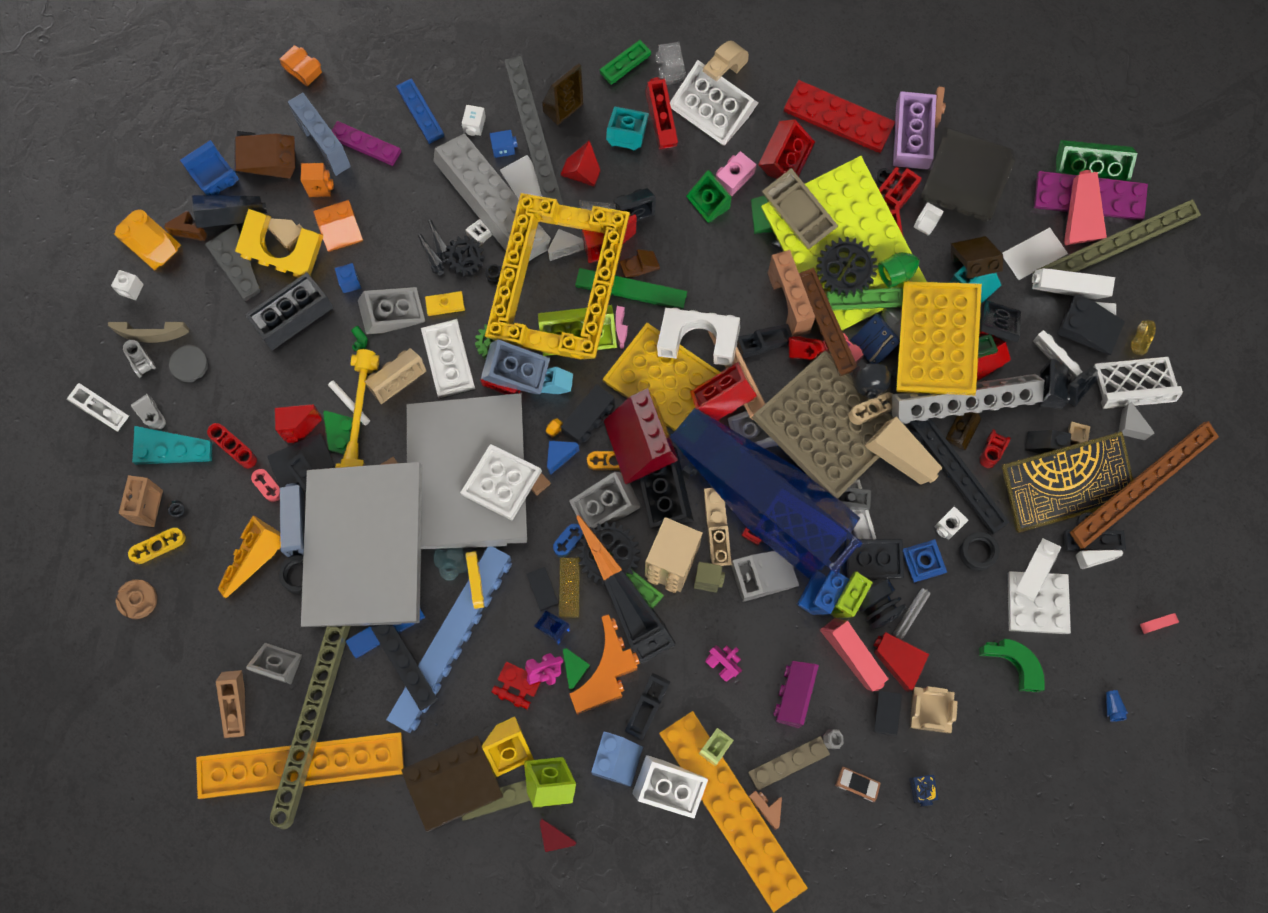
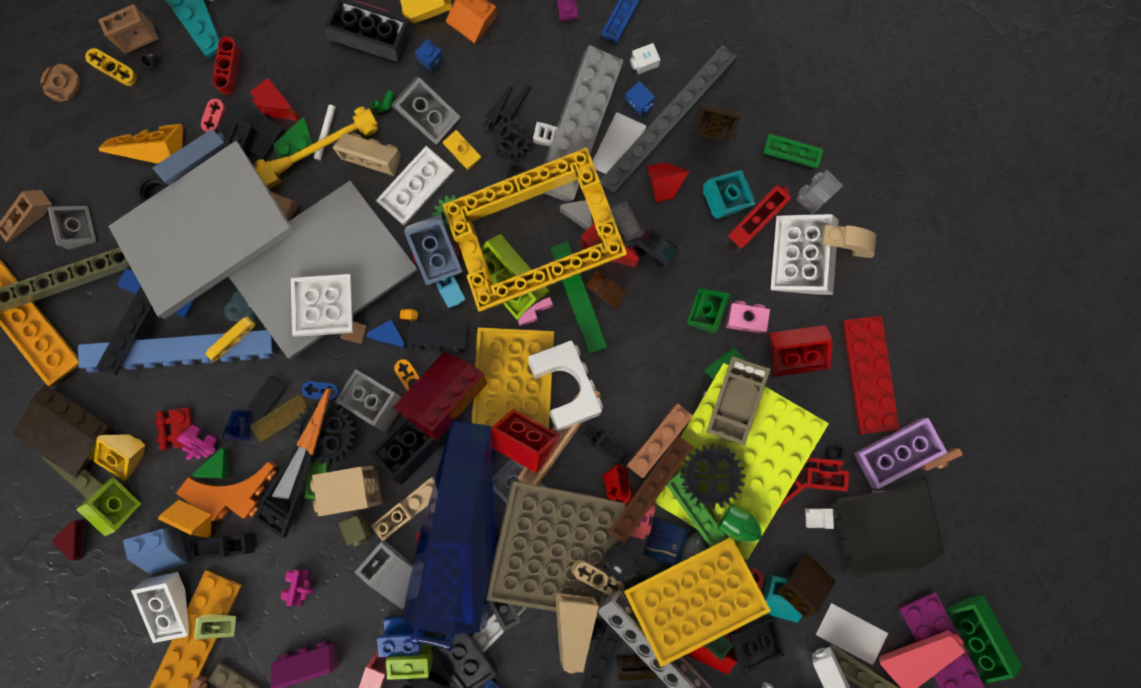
camera: 60 degrees right, 10 degrees up
none -> light orange slope [158,499,211,538]

